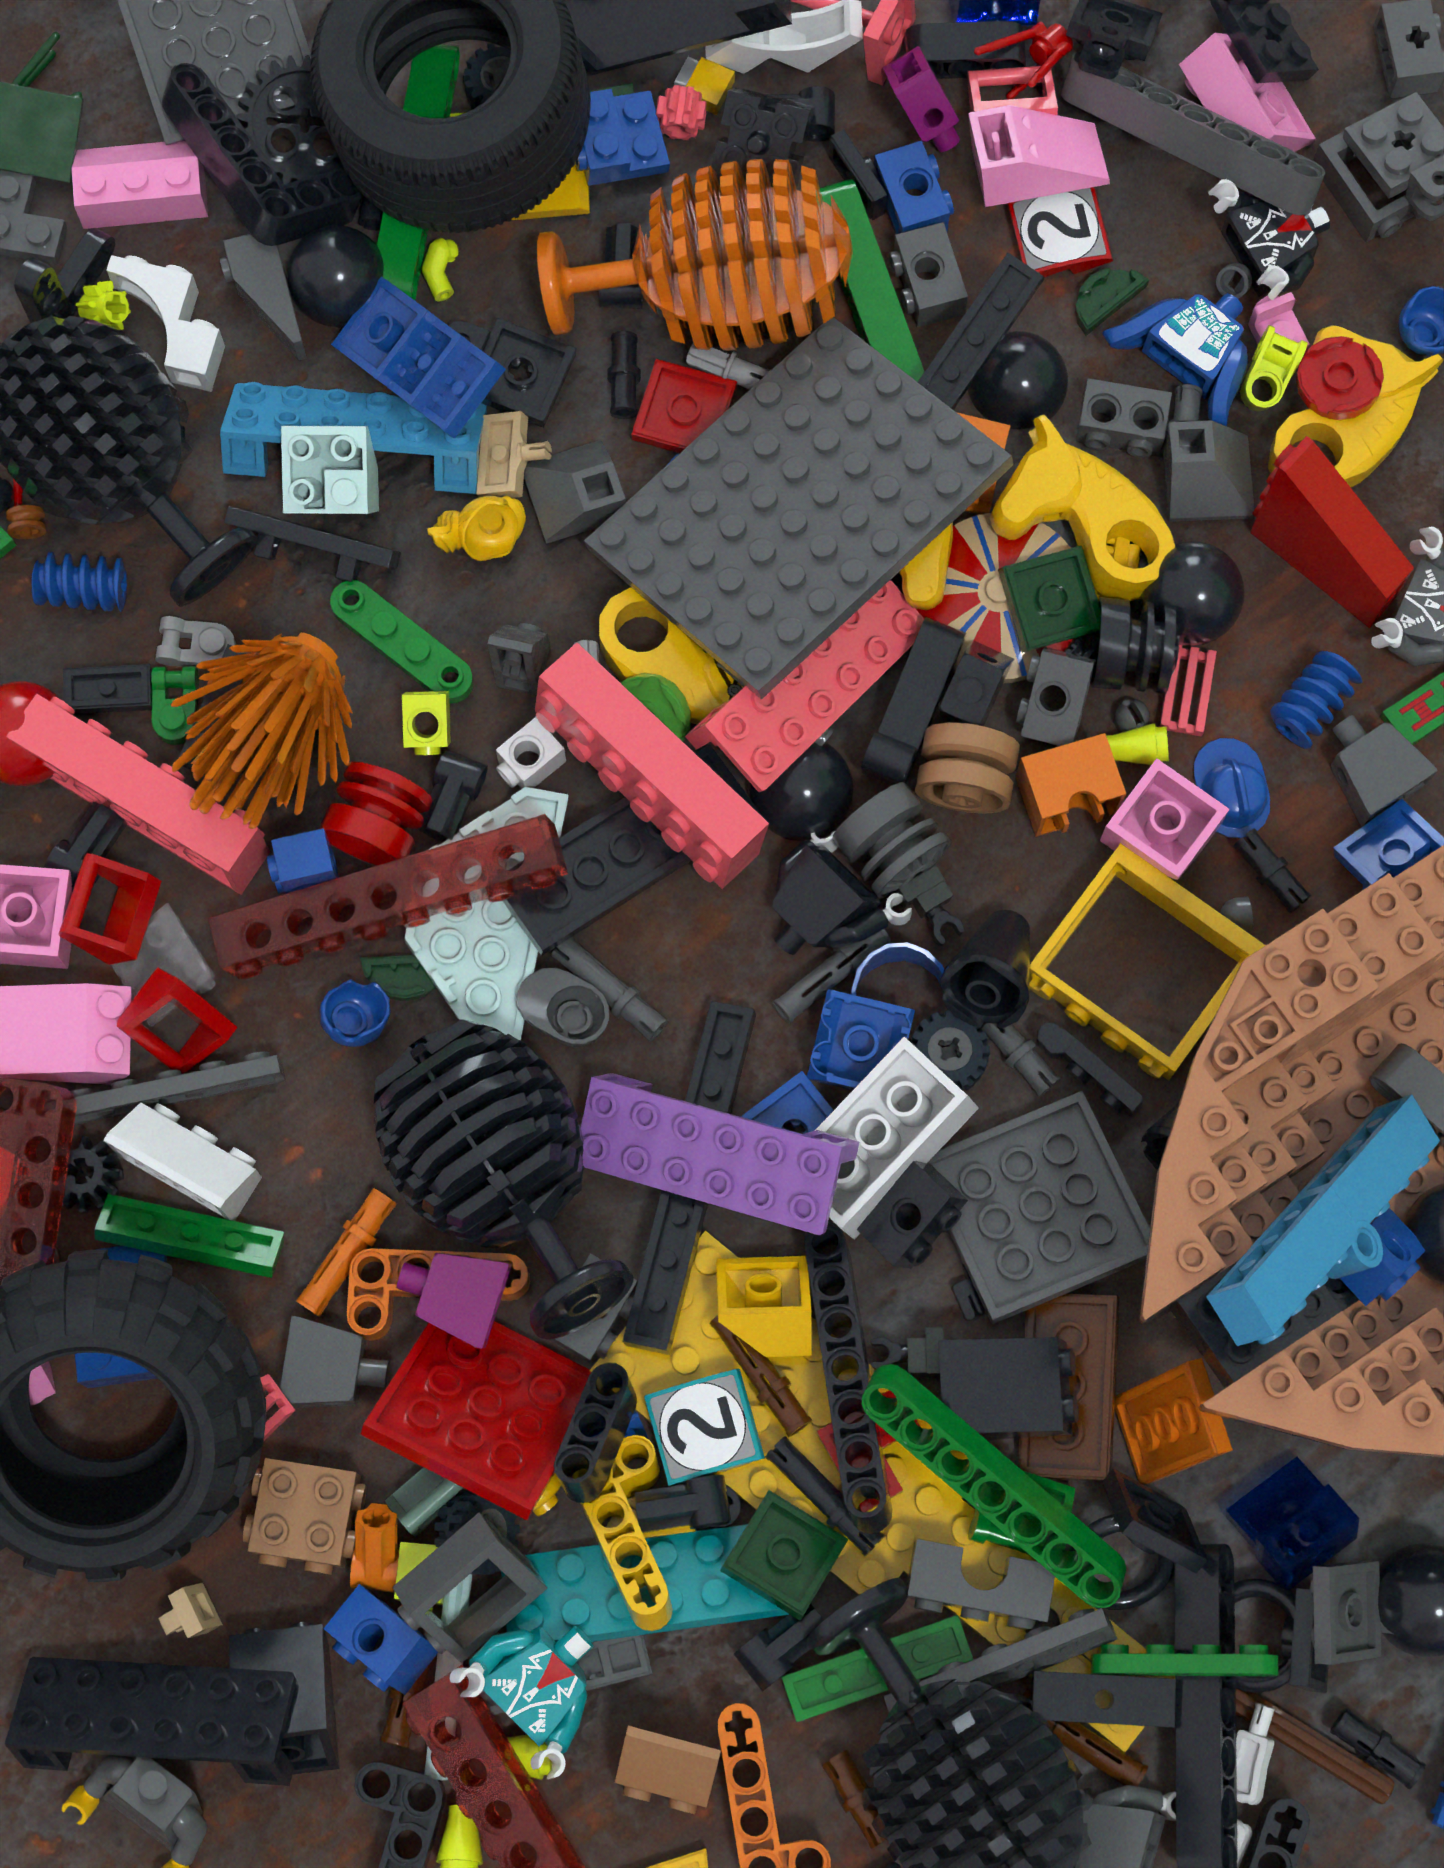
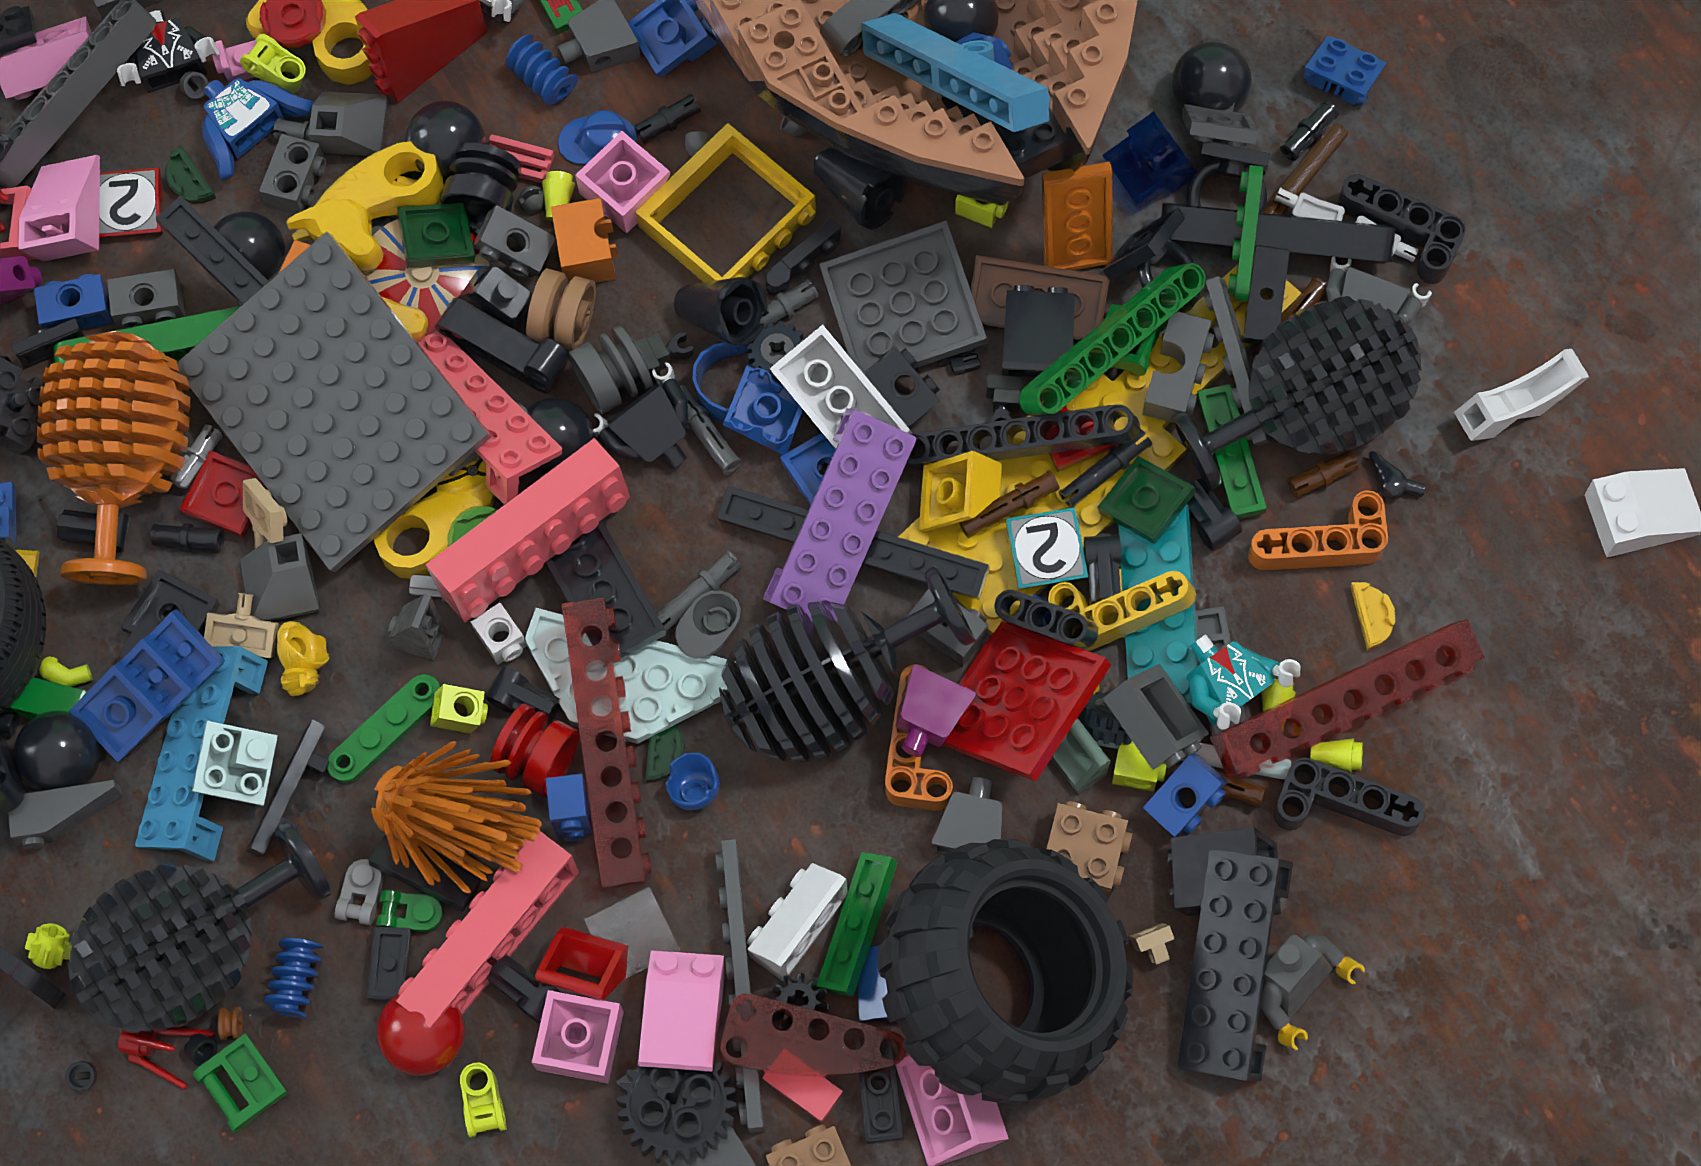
camera: 80 degrees left, 5 degrees down
white arch [106,255,225,392] -> none
red tile [117,967,238,1074] -> none
orange pin [296,1188,397,1317] -> none
orange piece [350,1503,399,1592] -> none
medium nougat slope [615,1726,721,1814] -> none
none -> tan plate [243,478,287,549]

